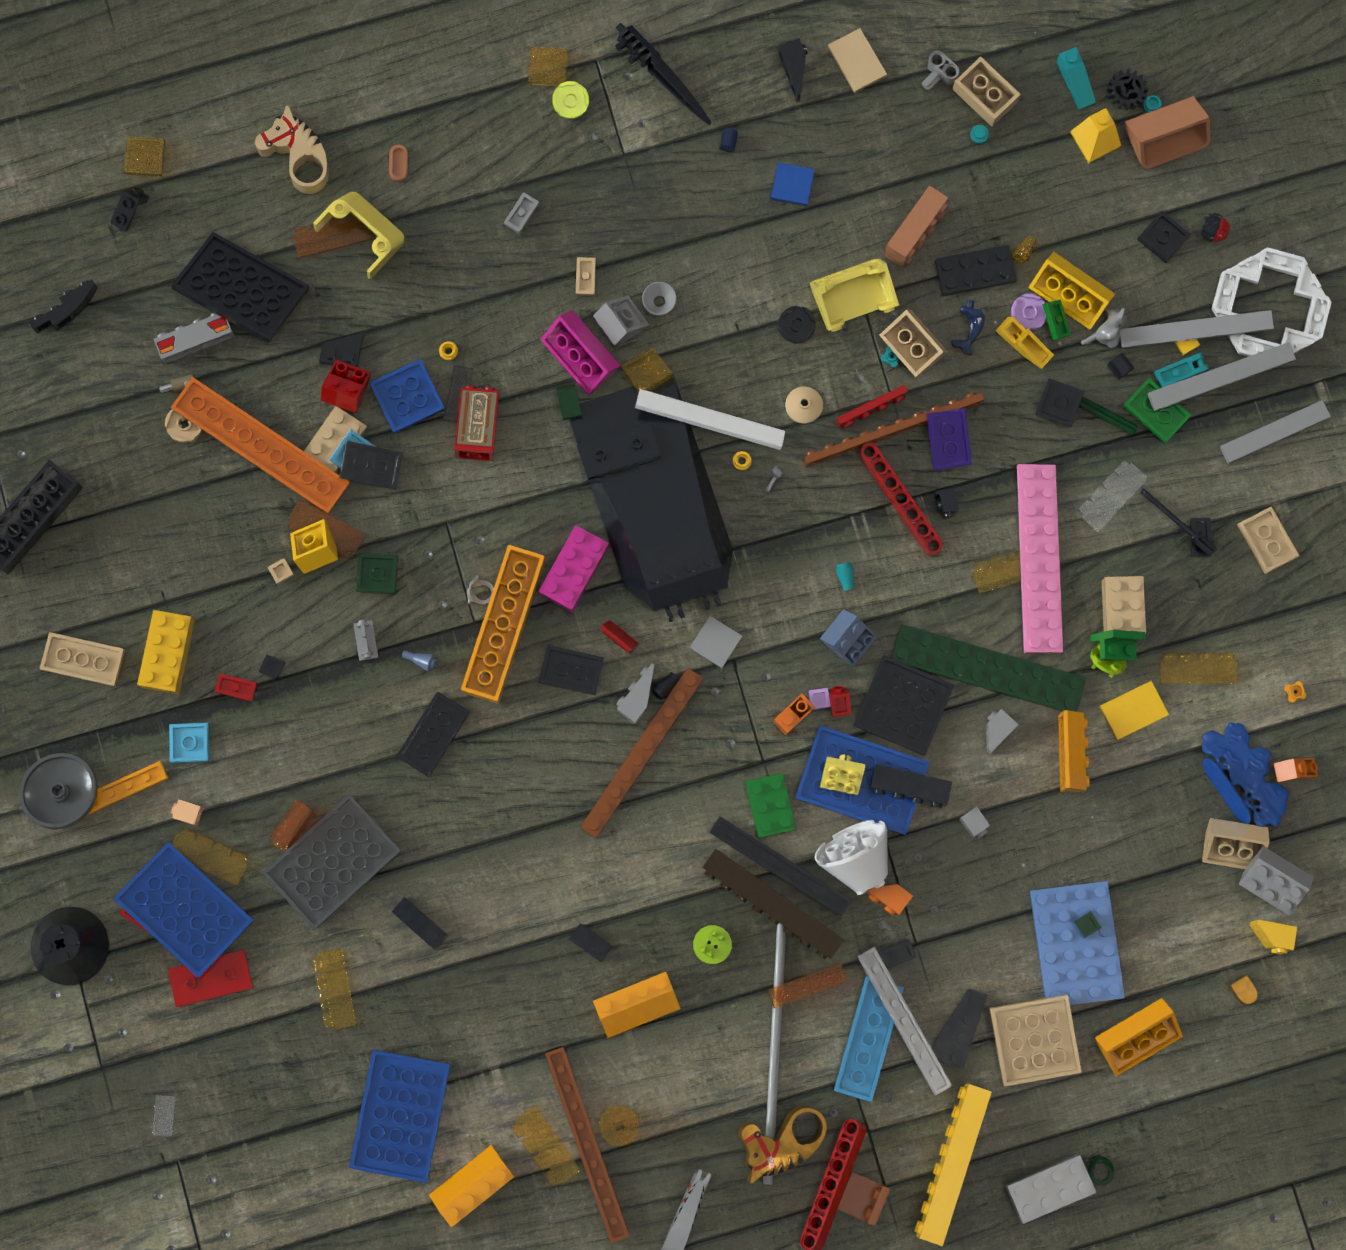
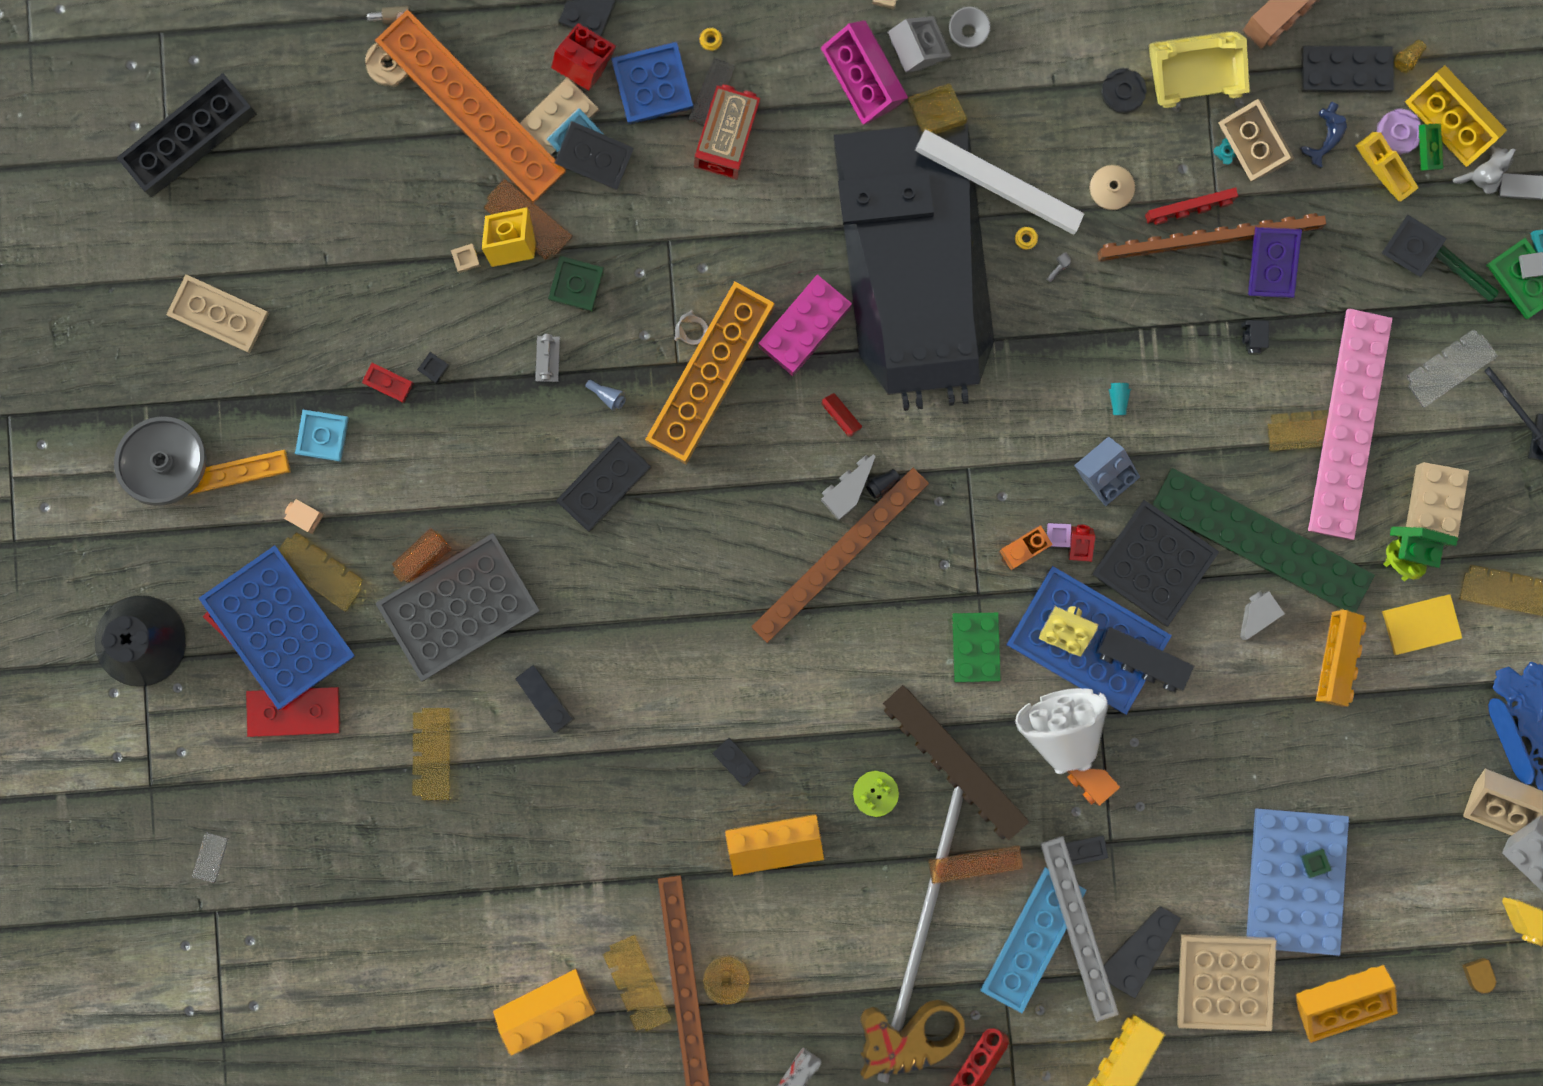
camera: 15 degrees right, 5 degrees up
yellow brick [137,610,195,695] -> none
blue plate [349,1050,451,1183] -> none
black plate [539,645,604,696] -> none
dark green slope [557,384,582,421] -> none
light grey tile [689,616,742,669] -> none
black plate [709,816,851,917] -> none
red beam [860,443,943,557] -> none
light grey brick [959,807,990,838] -> none
black brick [1107,353,1134,380] -> none

